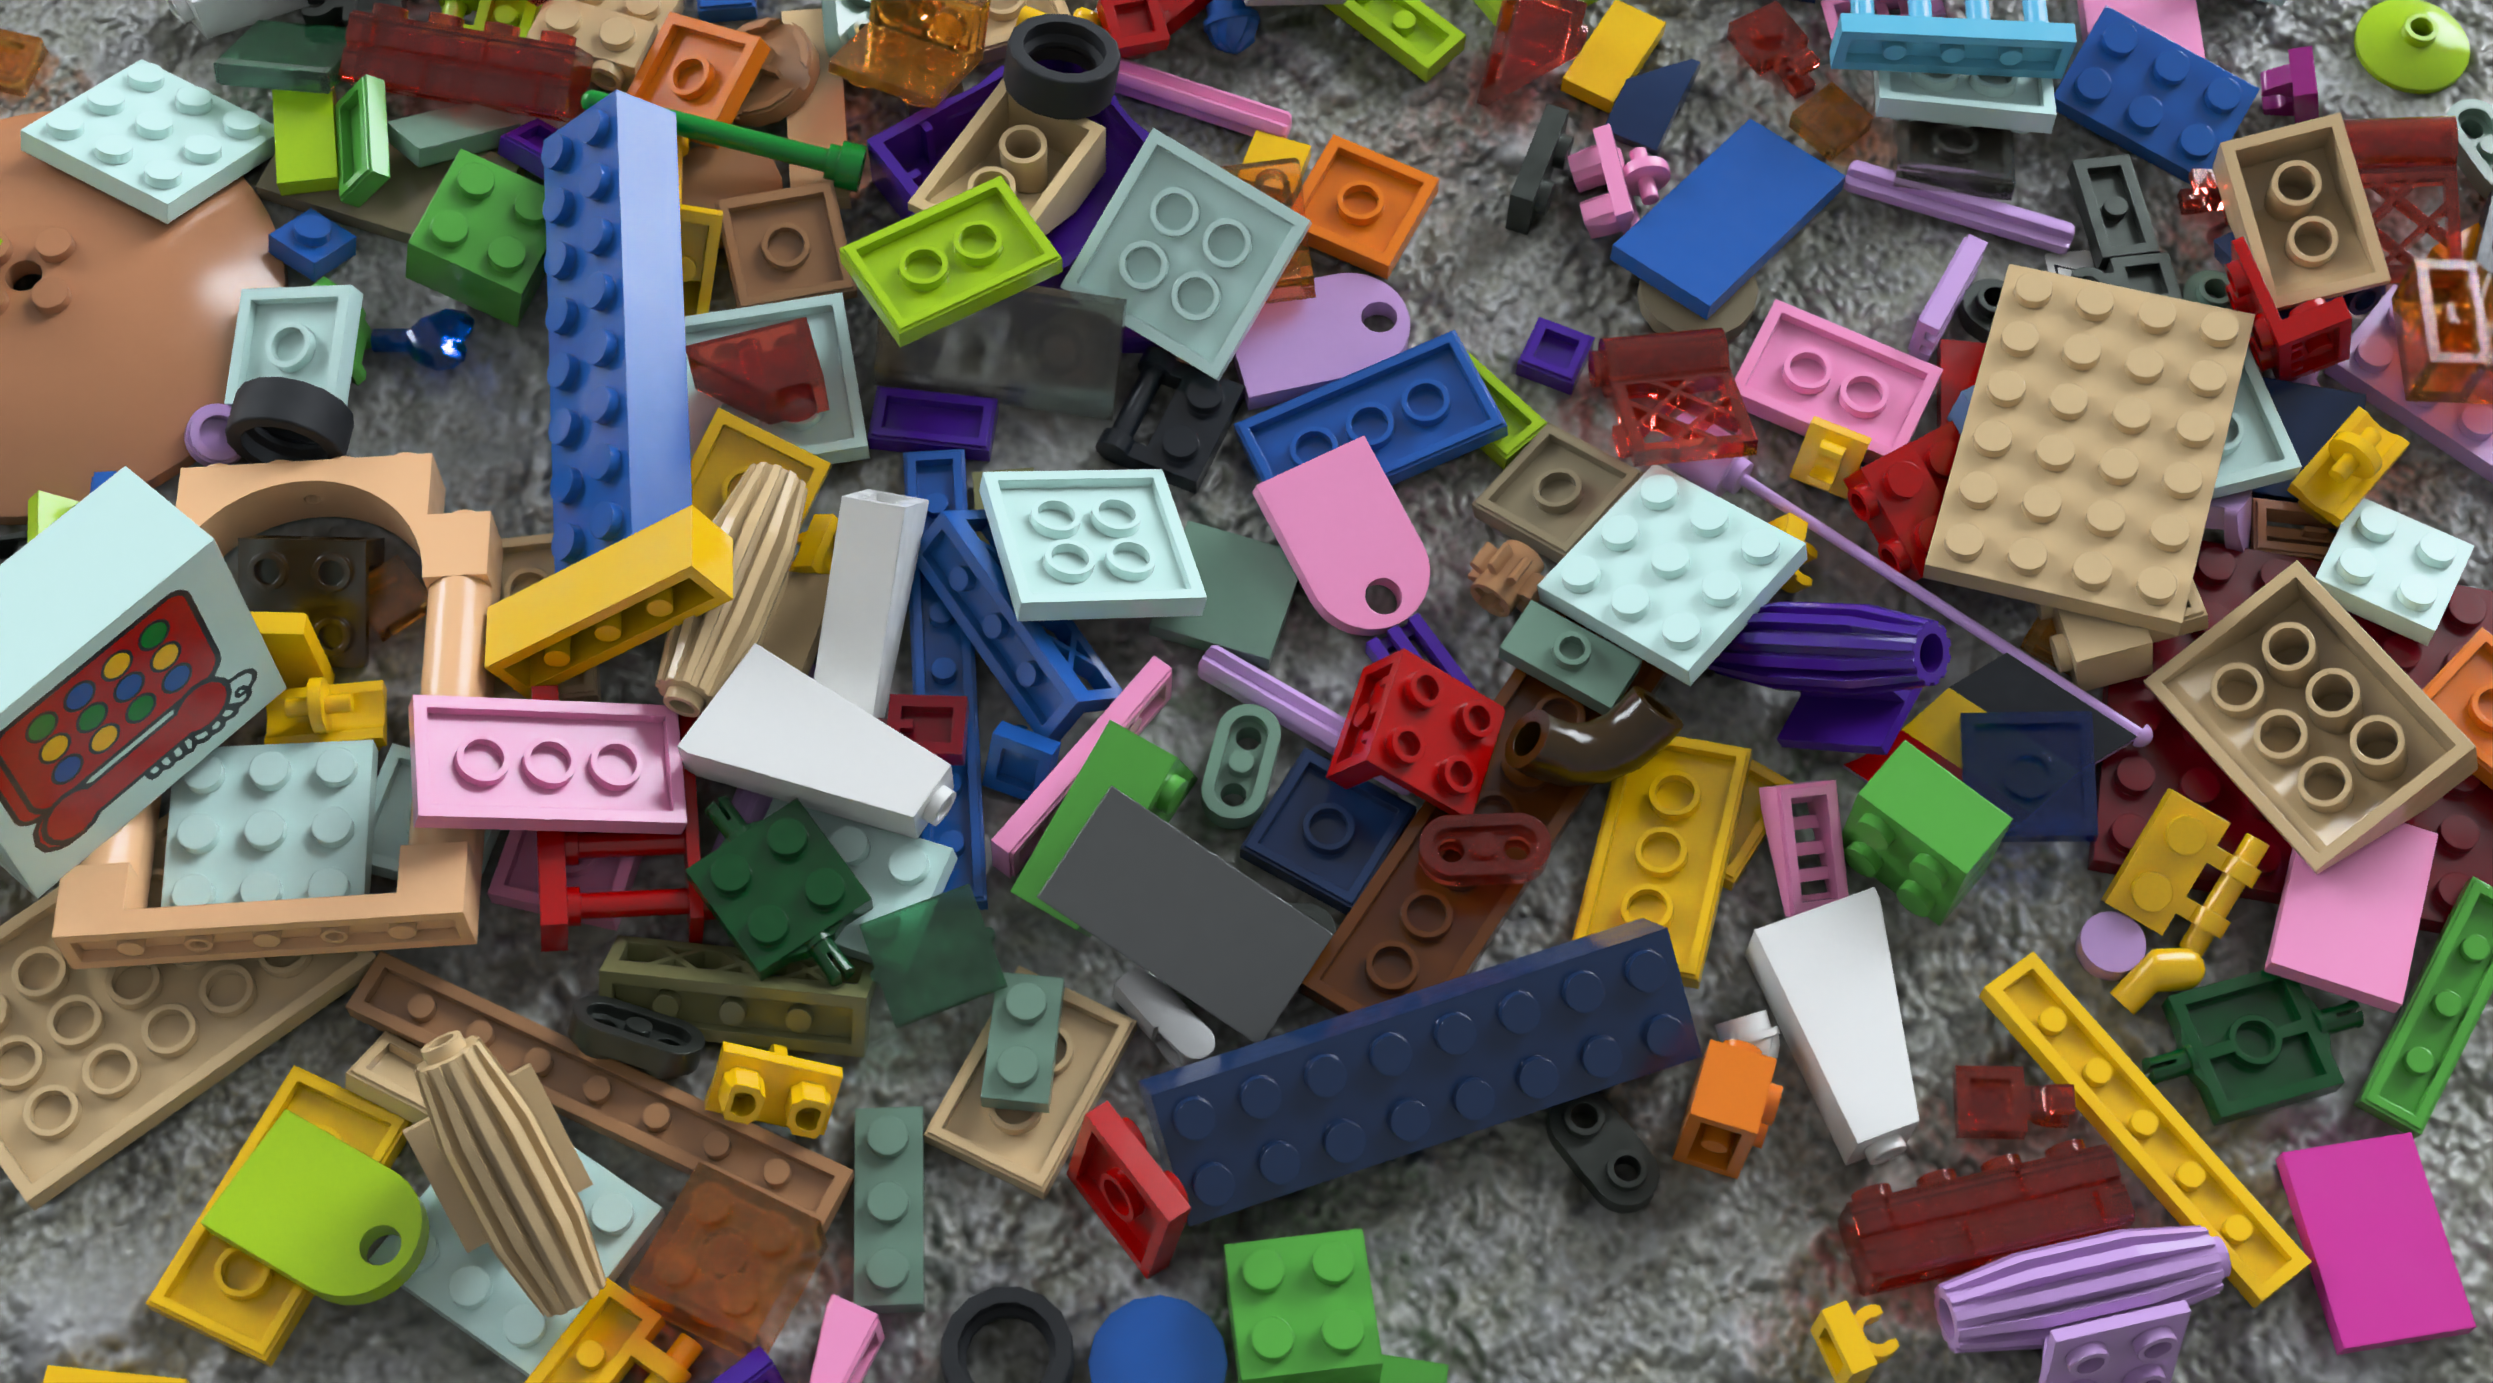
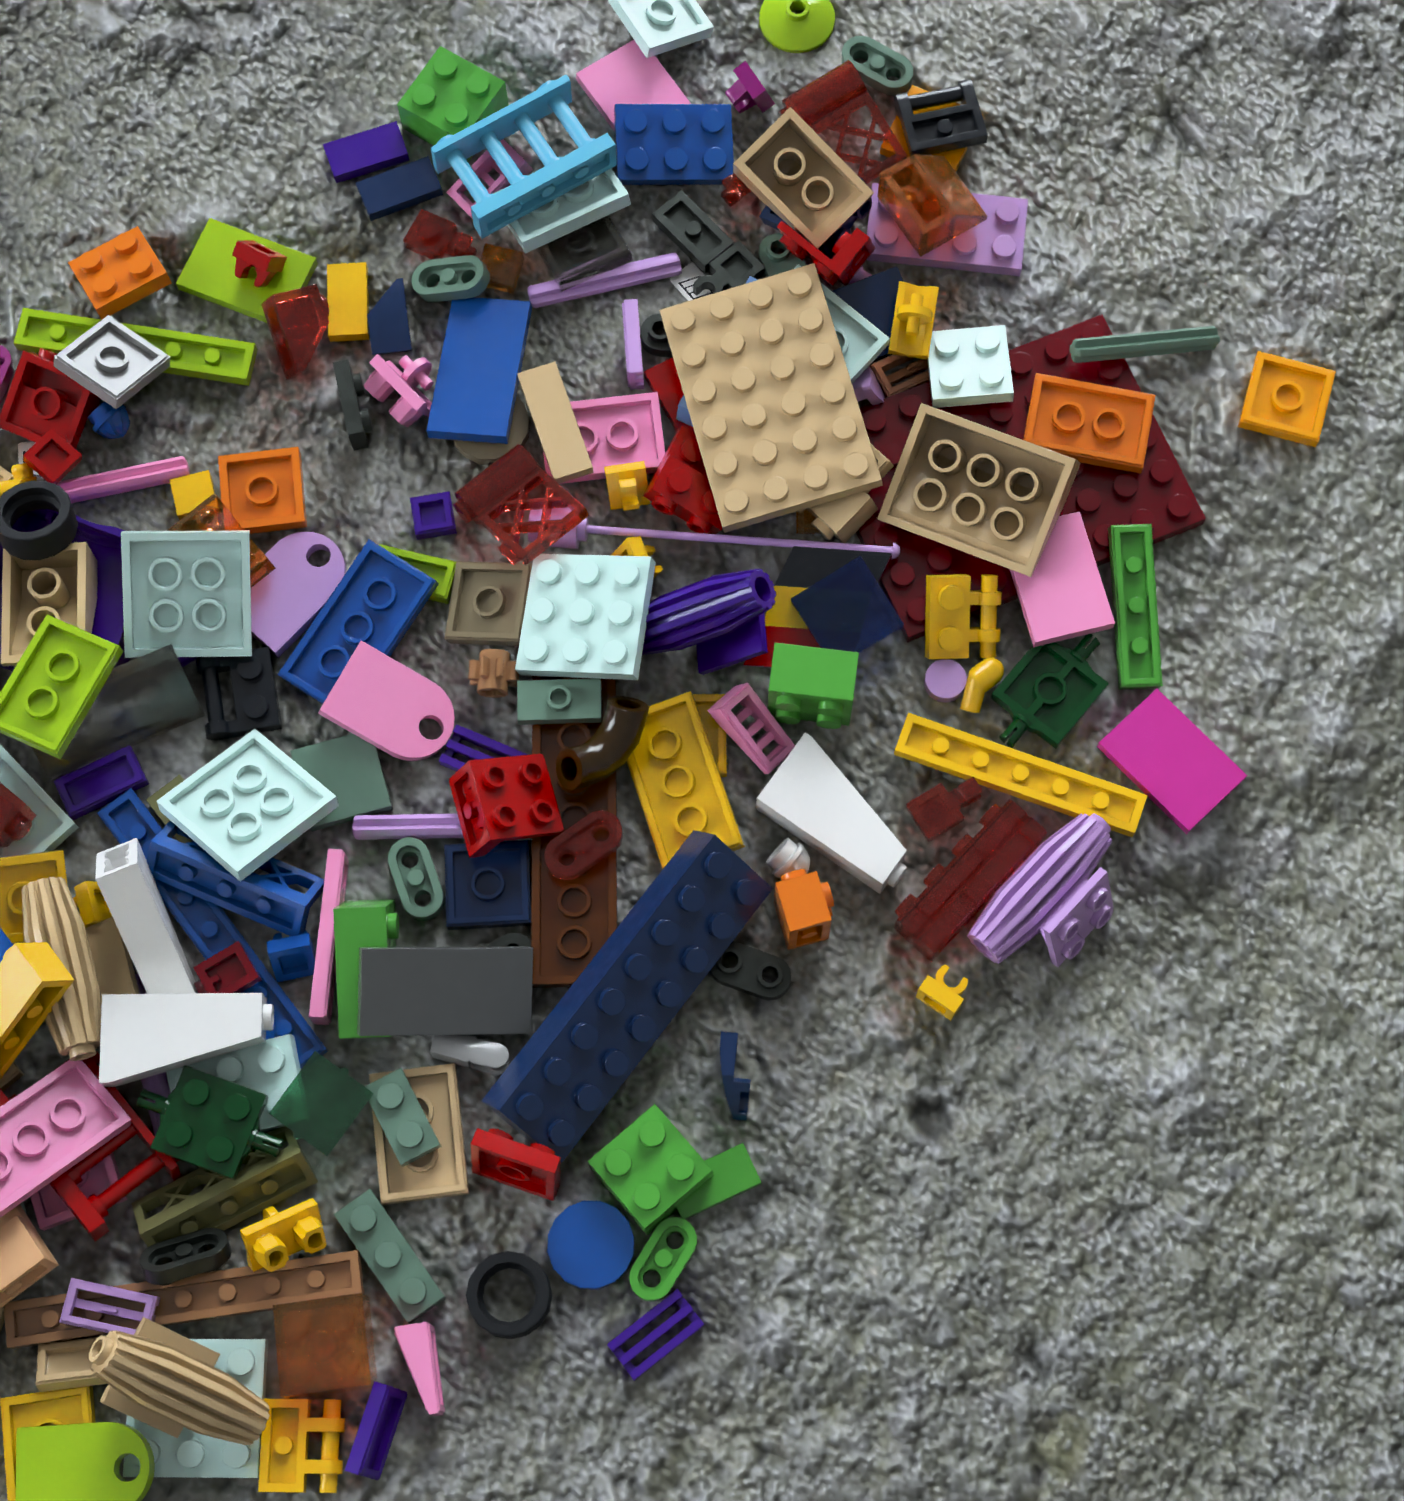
camera: 30 degrees left, 10 degrees up
none -> lavender tile [59,1278,160,1335]
none -> sand green plate [411,255,490,302]
none -> tan tile [517,361,594,485]
none -> dark blue slope [720,1031,751,1122]

